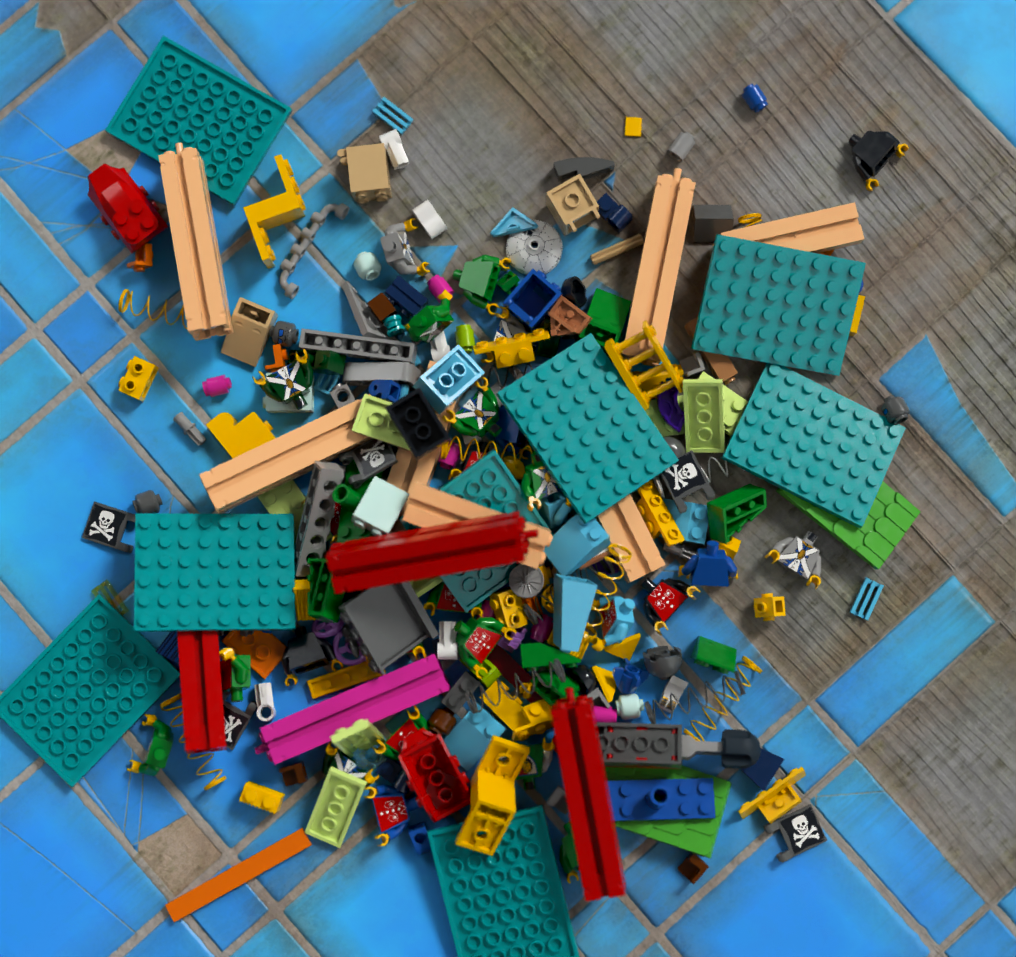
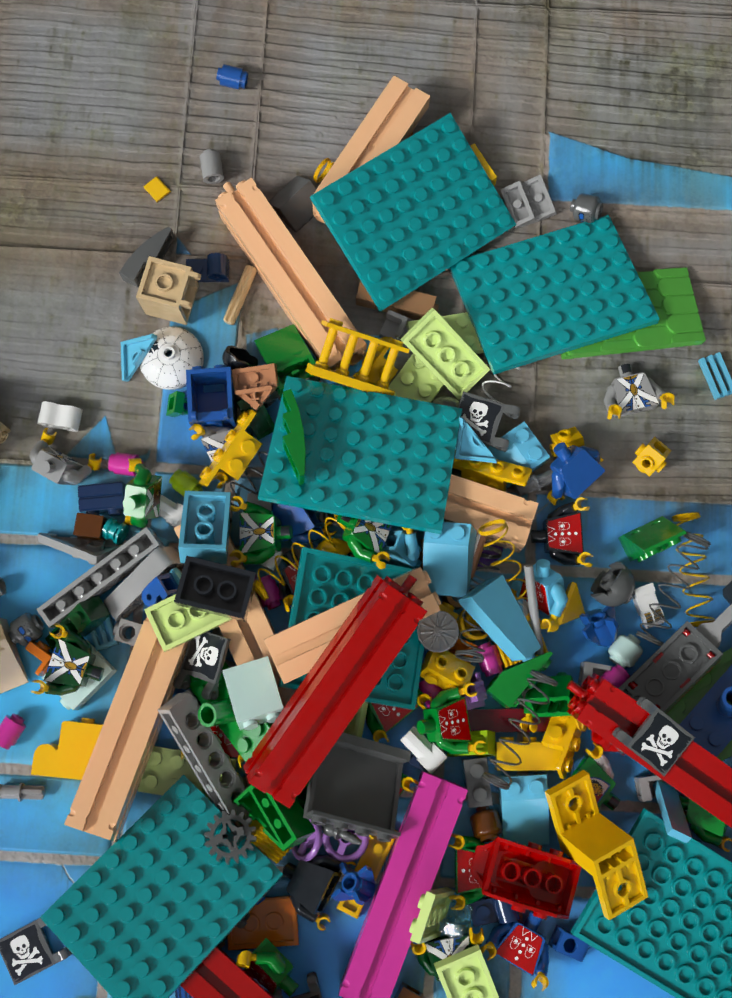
camera: 50 degrees left, 5 degrees down
dark grey head [132,490,163,513] -> none
white piece [254,682,276,722] -> none
light aqua head [354,252,381,281] -> none
green torso [453,255,511,315] -> none
black helmet [569,665,597,695] -> none
yellow slope [591,665,616,703] -> none
dark purple tile [657,381,685,433] -> none
green wedge [707,484,767,544] -> none
black torso [848,131,908,191] -> none
none -> dark grey gear [204,809,257,865]
none -> green slope [283,389,306,485]
none -> blue brick [331,862,376,905]
none -> medium azure tile [455,417,497,463]
none -> light grey slope [500,174,557,228]
none -> light grey bar [524,564,544,655]
none -> flag [612,696,695,776]
none -> medium azure tile [653,780,692,843]

